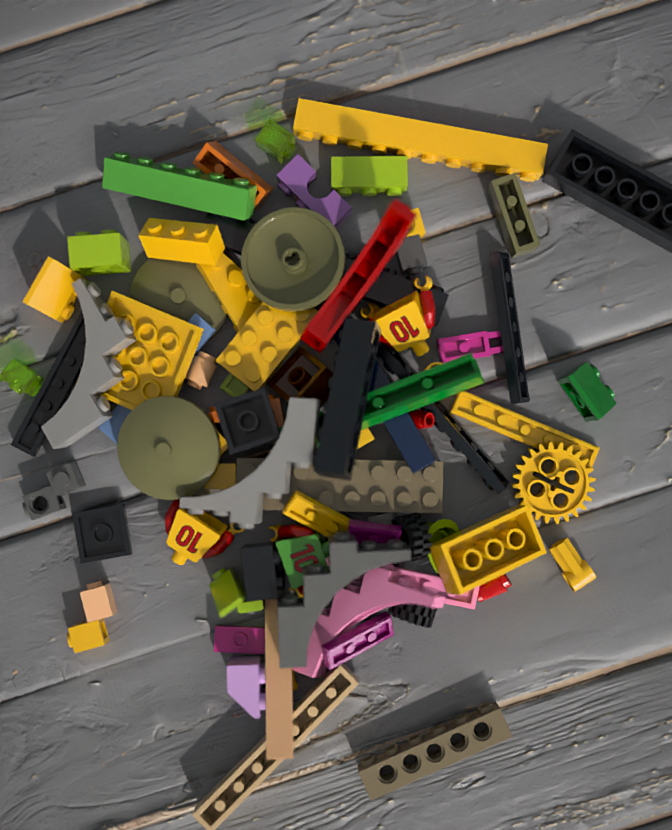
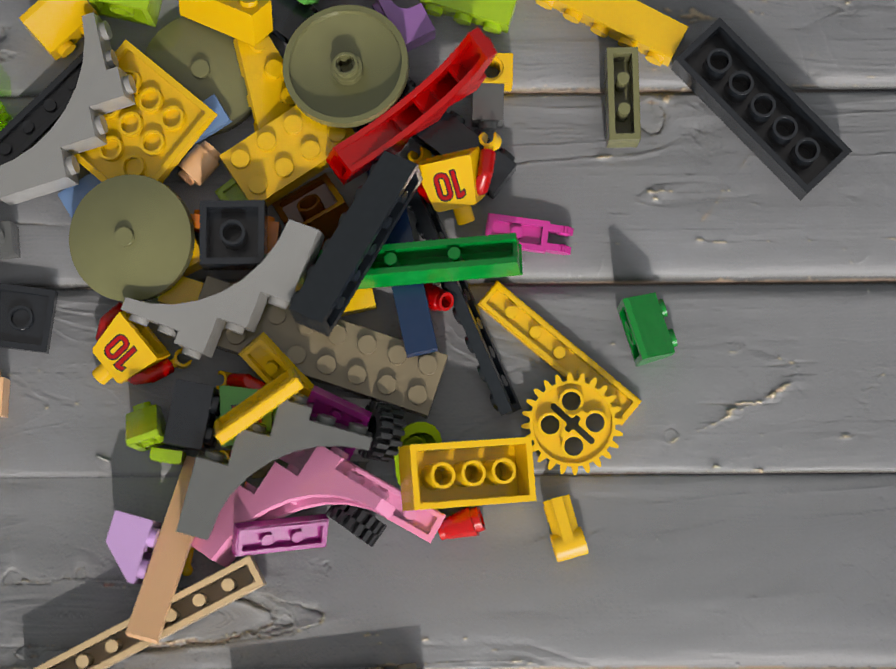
camera: 20 degrees right, 5 degrees down
dark pink plate [214,625,265,654] -> none
black tile [490,251,530,404] -> none
none -> yellow tile [214,367,304,445]

